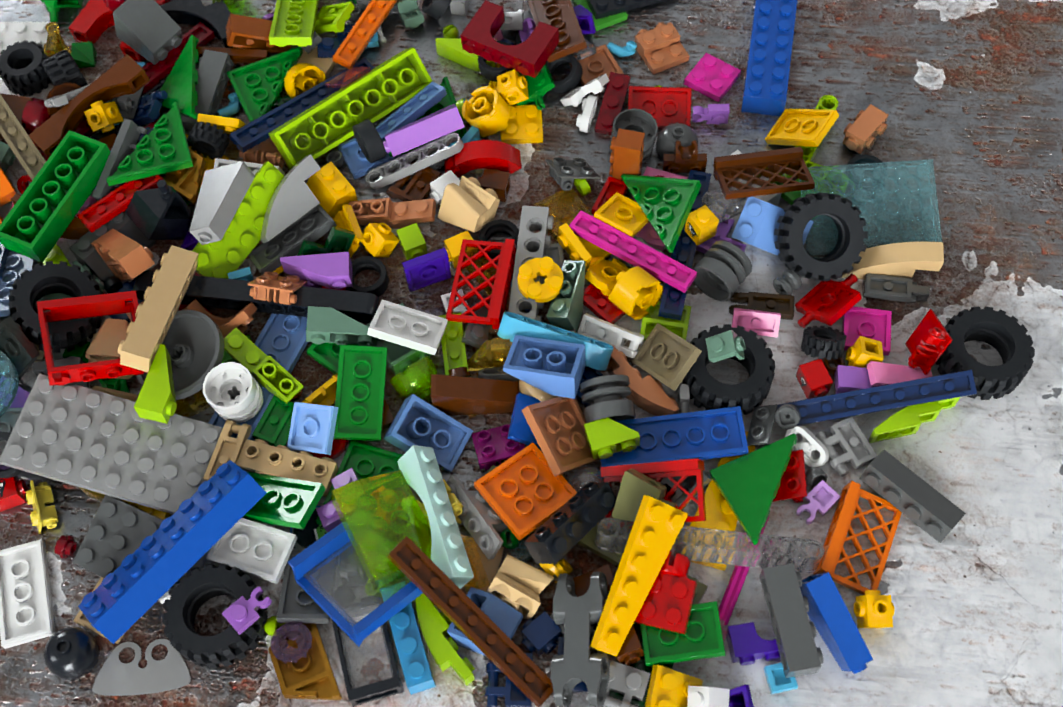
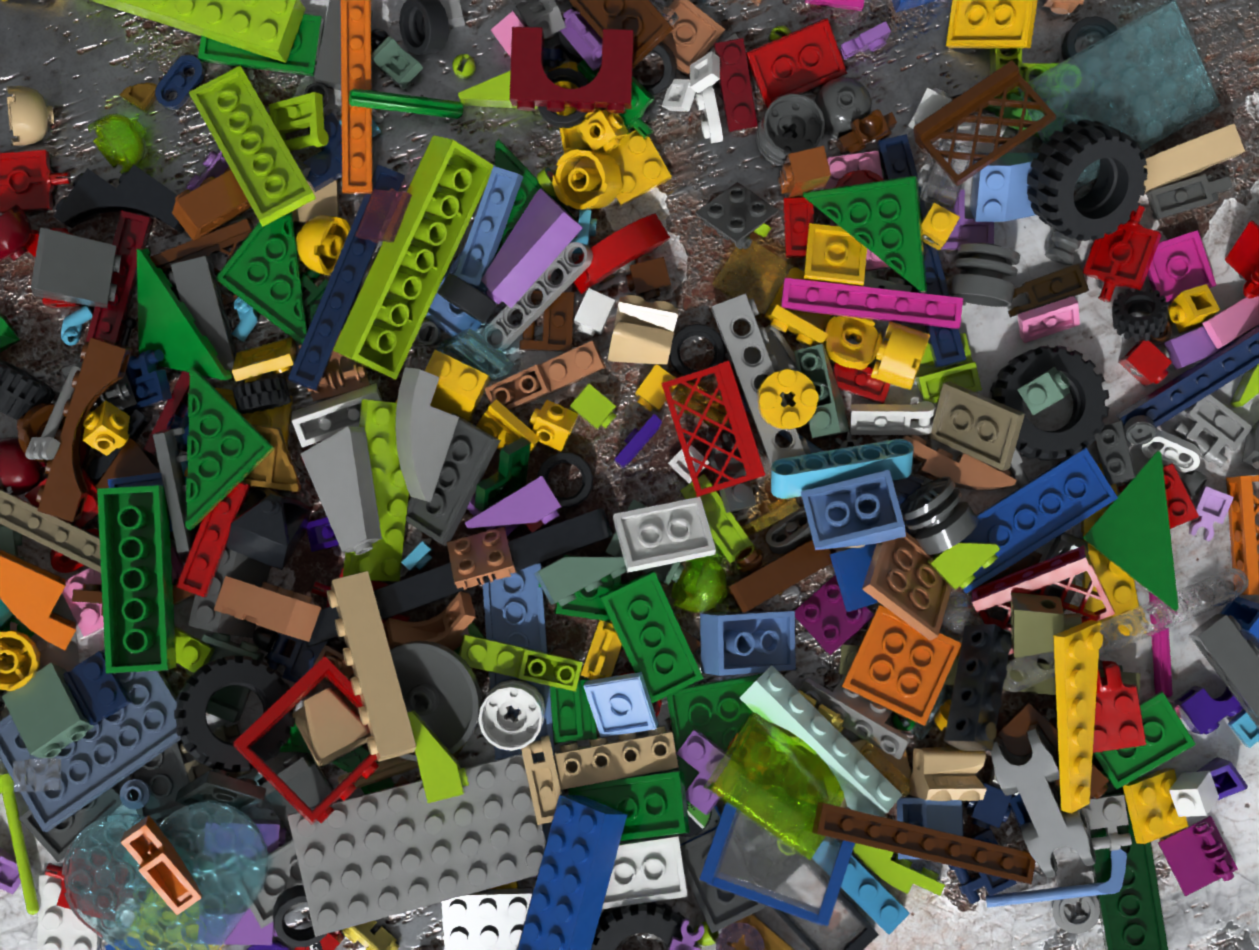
camera: 30 degrees left, 25 degrees up
none -> green axle [348,88,463,119]
none -> clear light blue wing [437,328,514,380]

